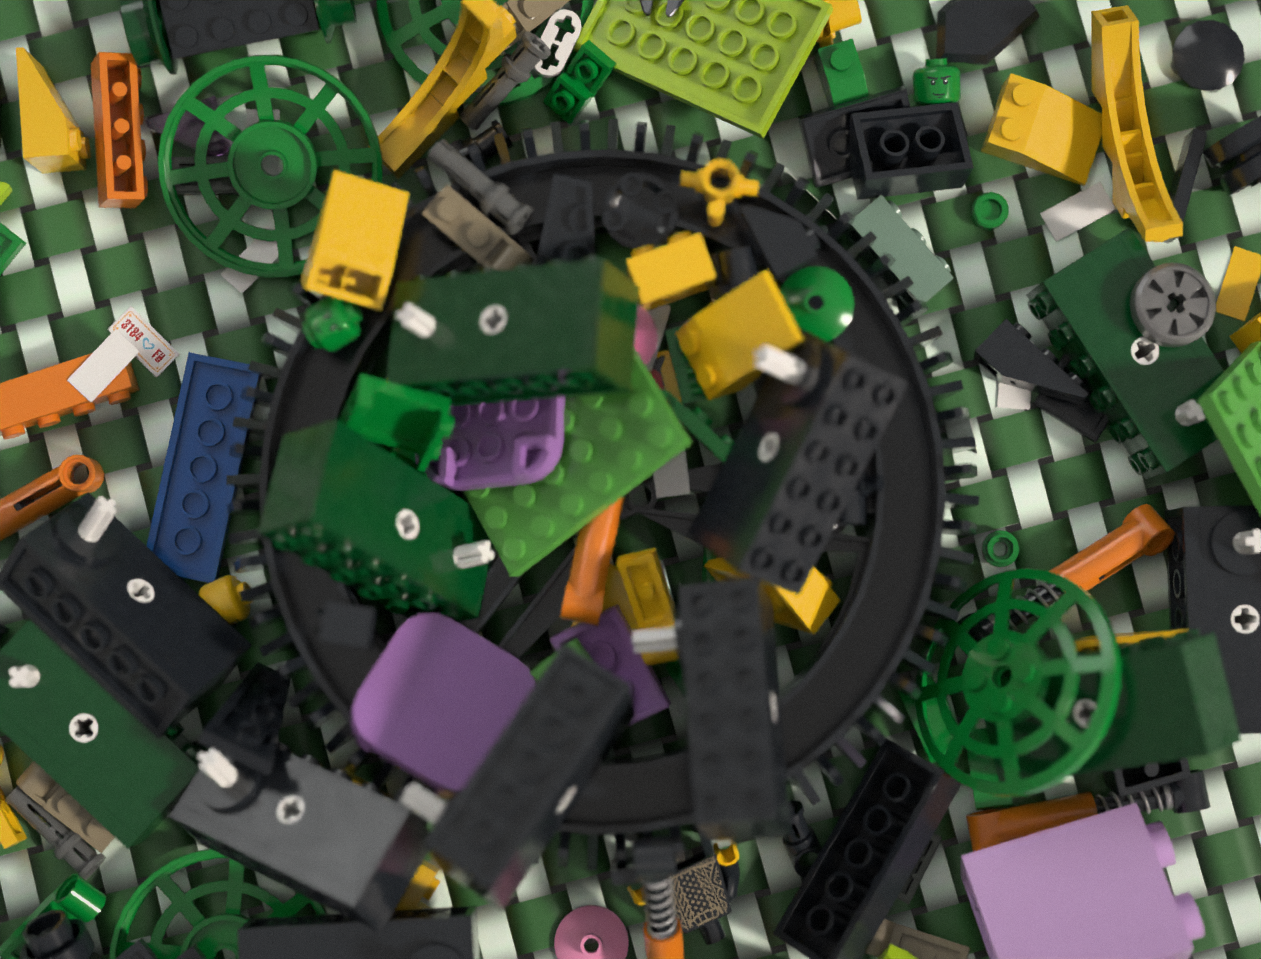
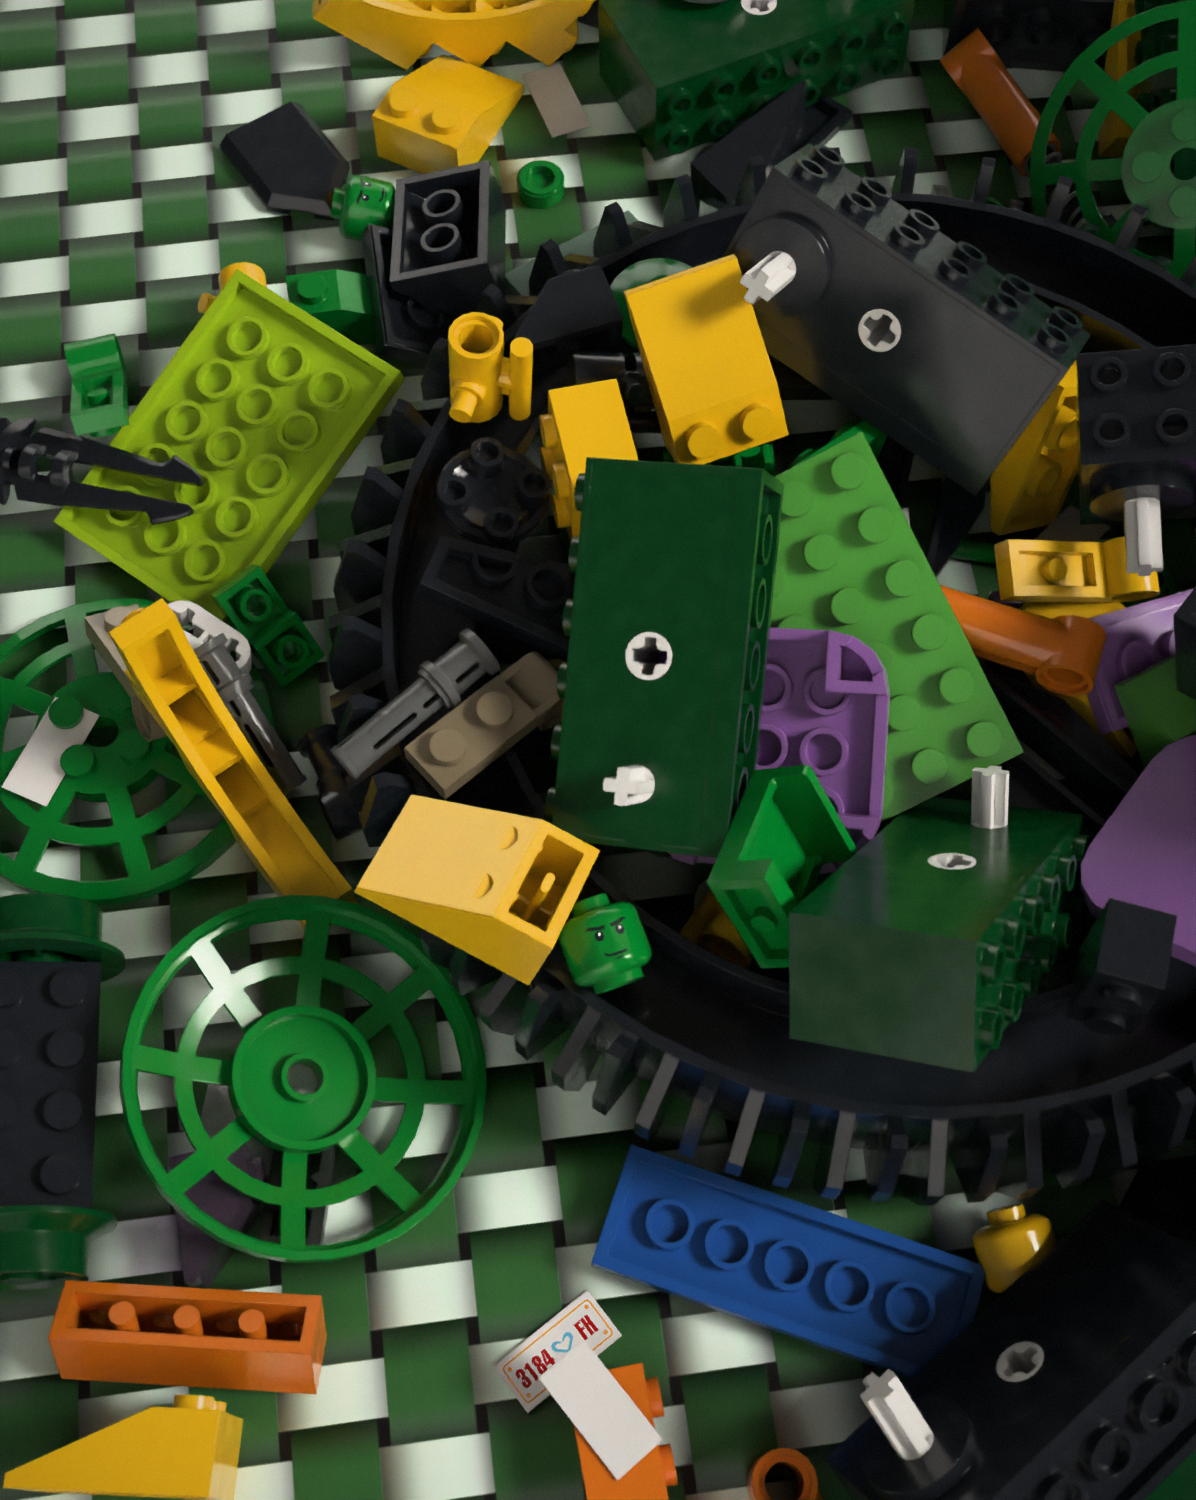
camera: 80 degrees left, 20 degrees down
white sticker [221,226,278,293] -> none

